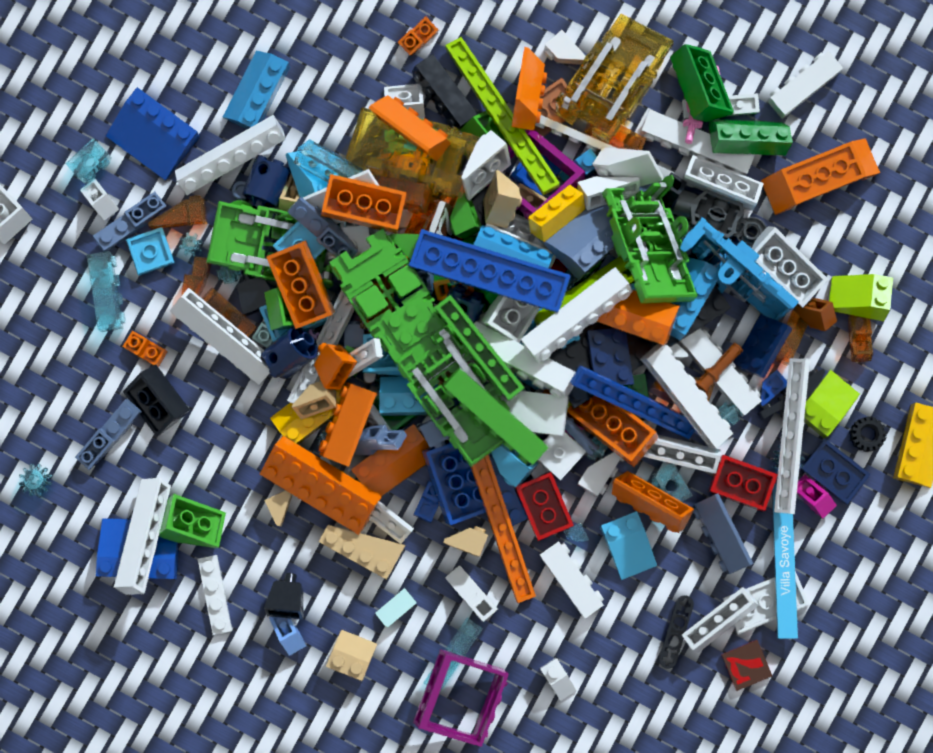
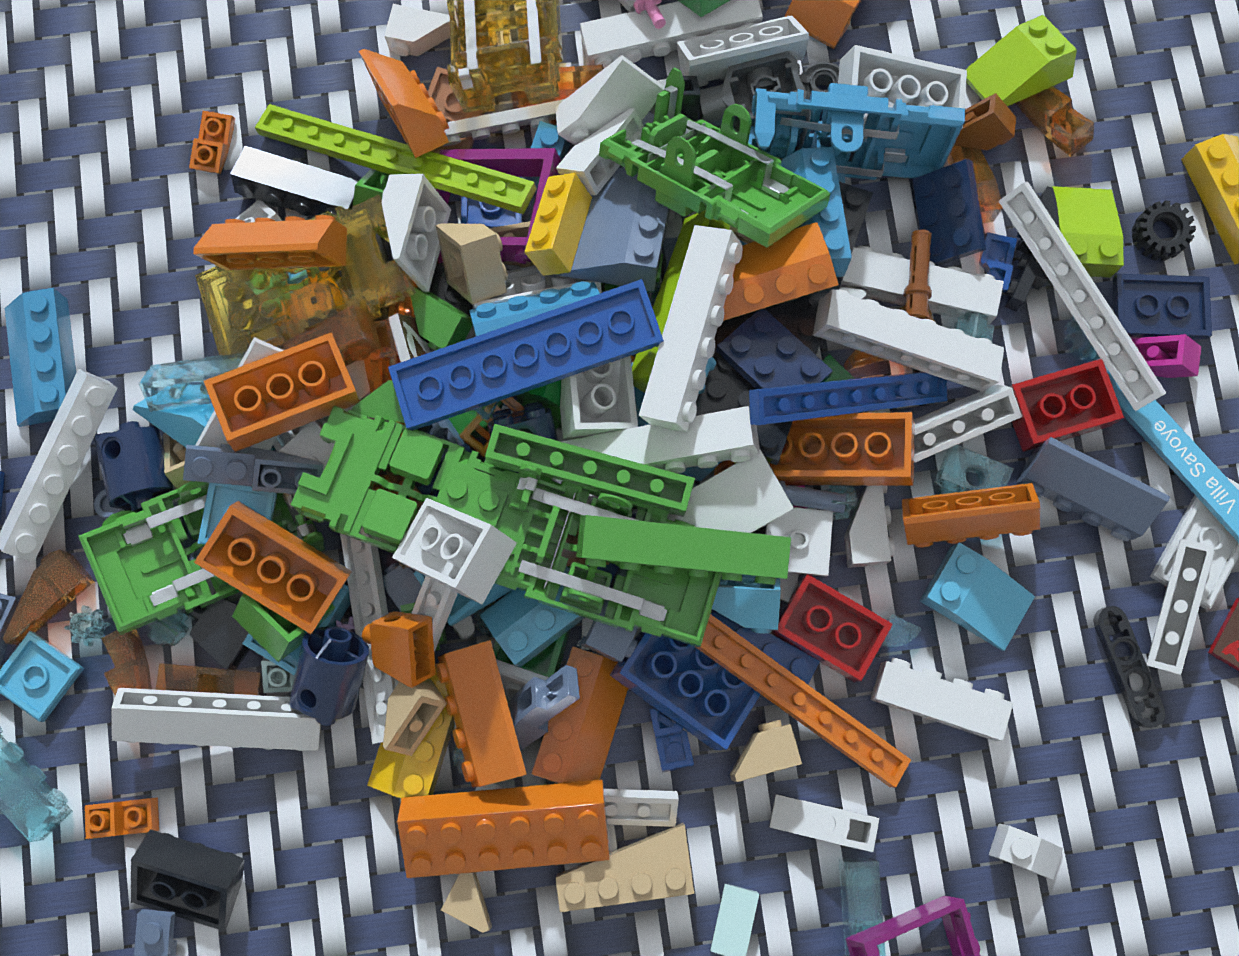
camera: 35 degrees left, 5 degrees down
none -> white slope [392,498,517,605]

